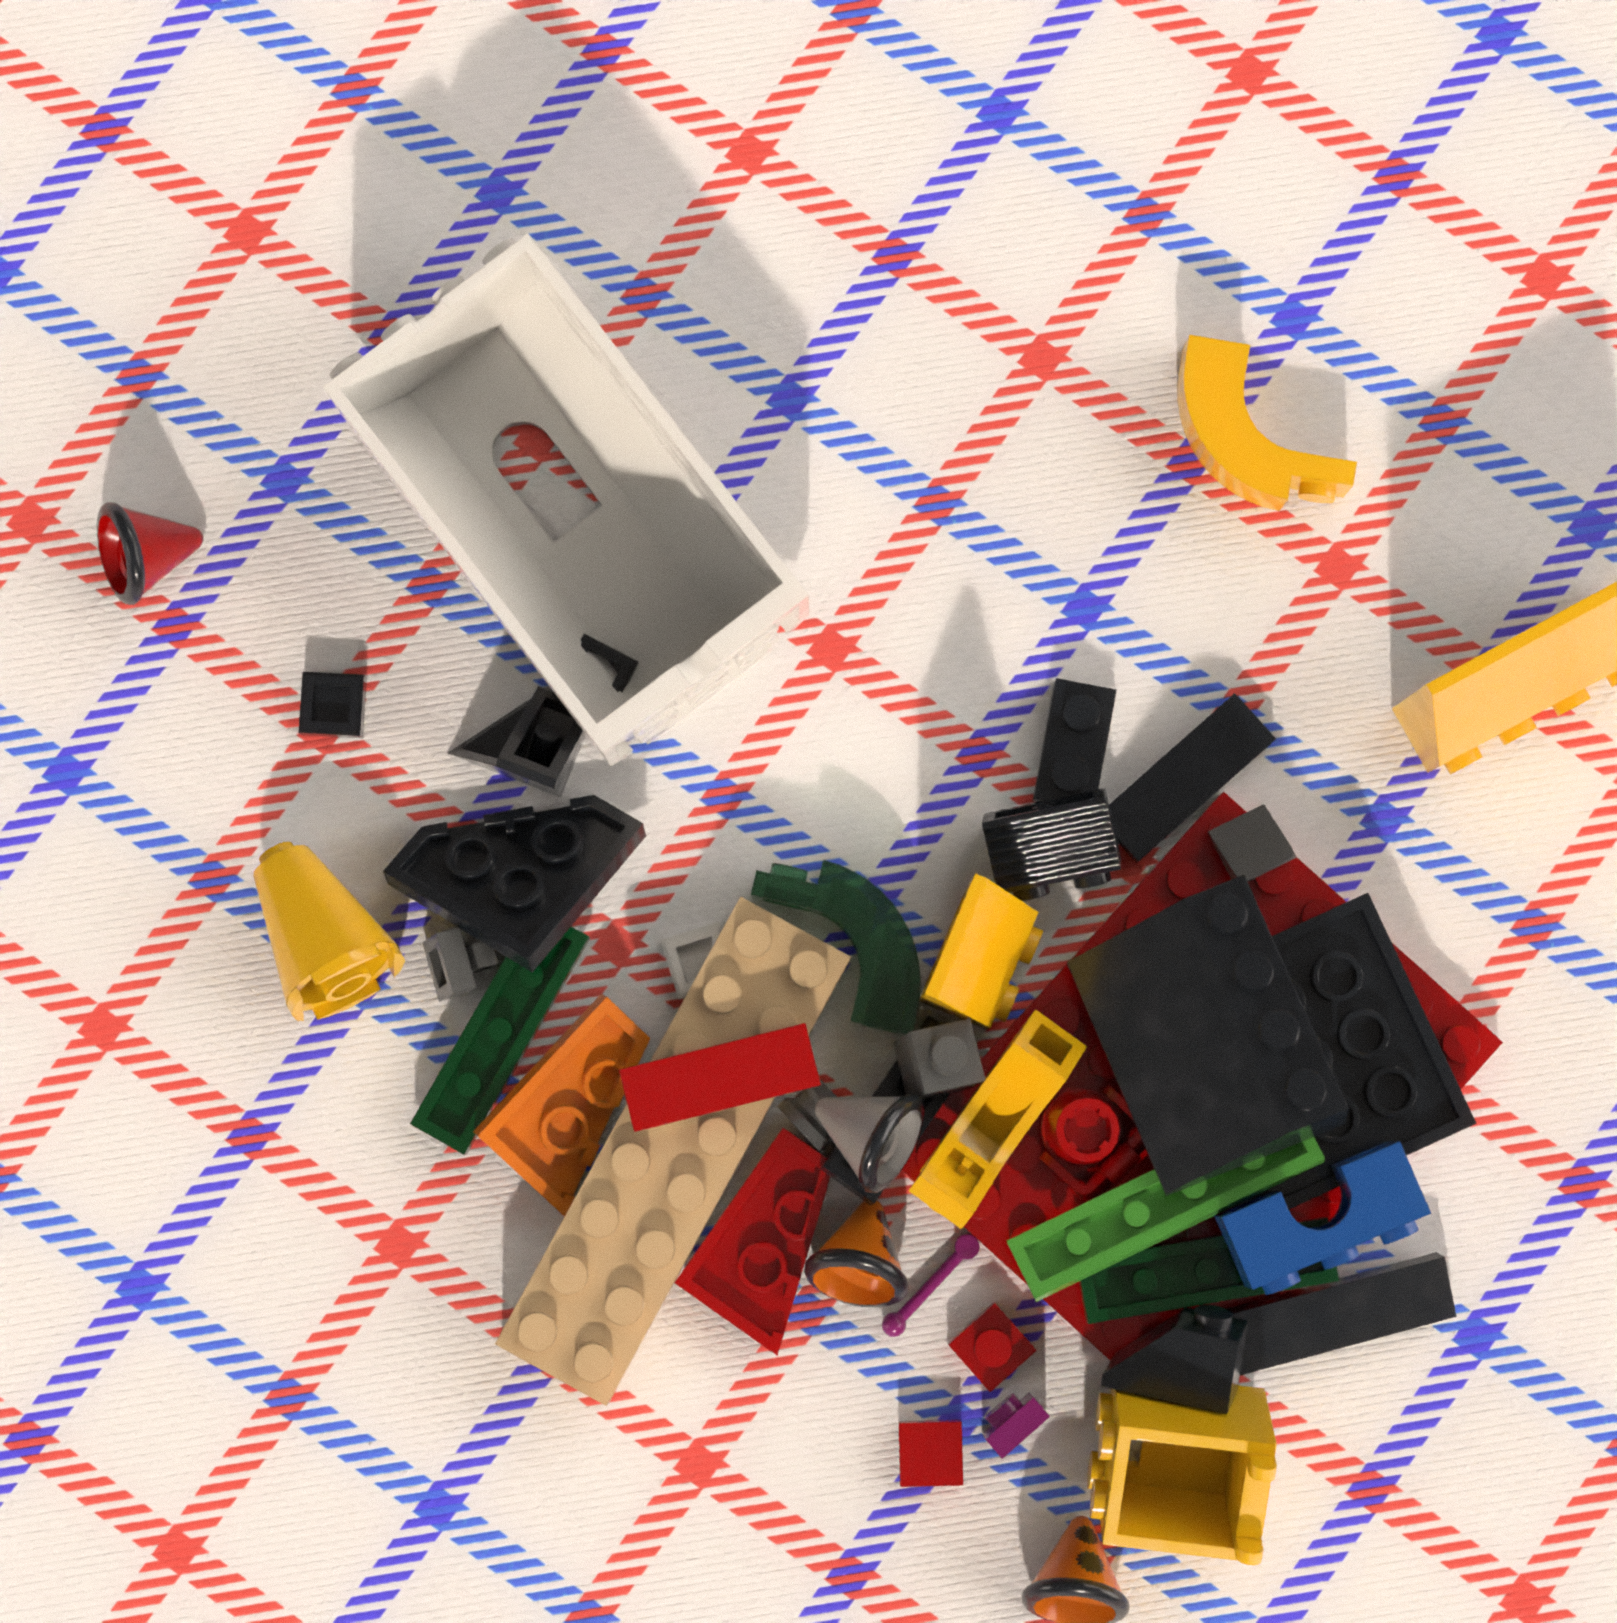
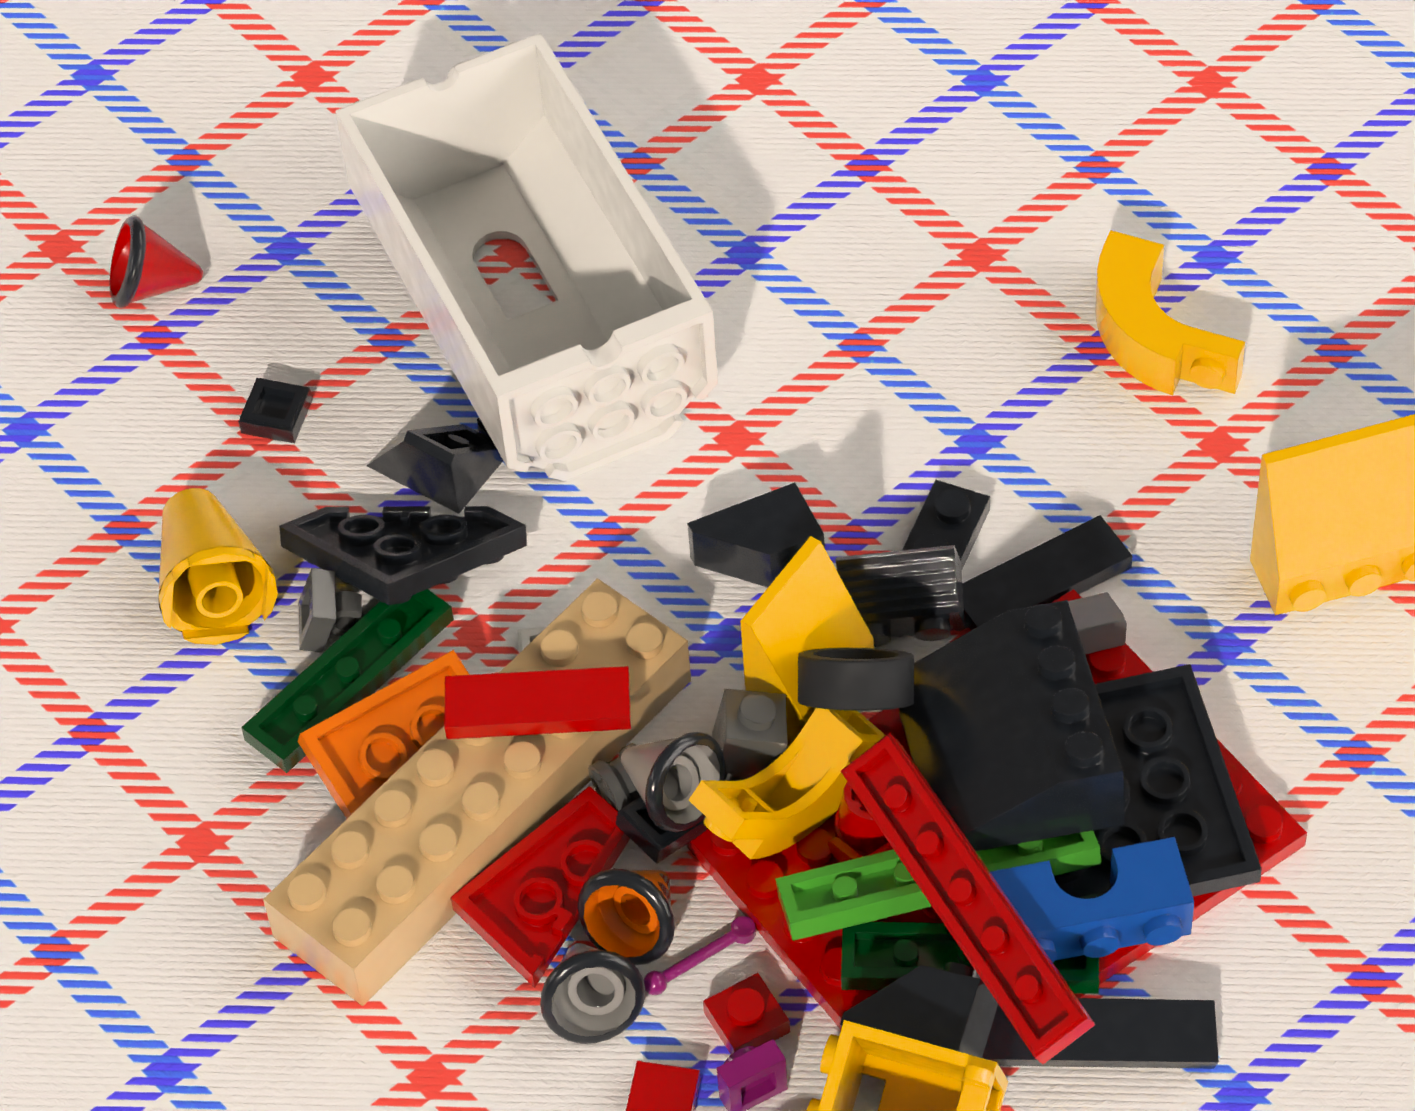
camera: 15 degrees right, 30 degrees down
clear green arch [751,860,921,1035] -> none
none -> light grey hat [540,943,645,1044]
none -> black slope [687,482,825,587]
none -> black tyre [798,648,914,711]
none -> red tile [841,733,1095,1065]

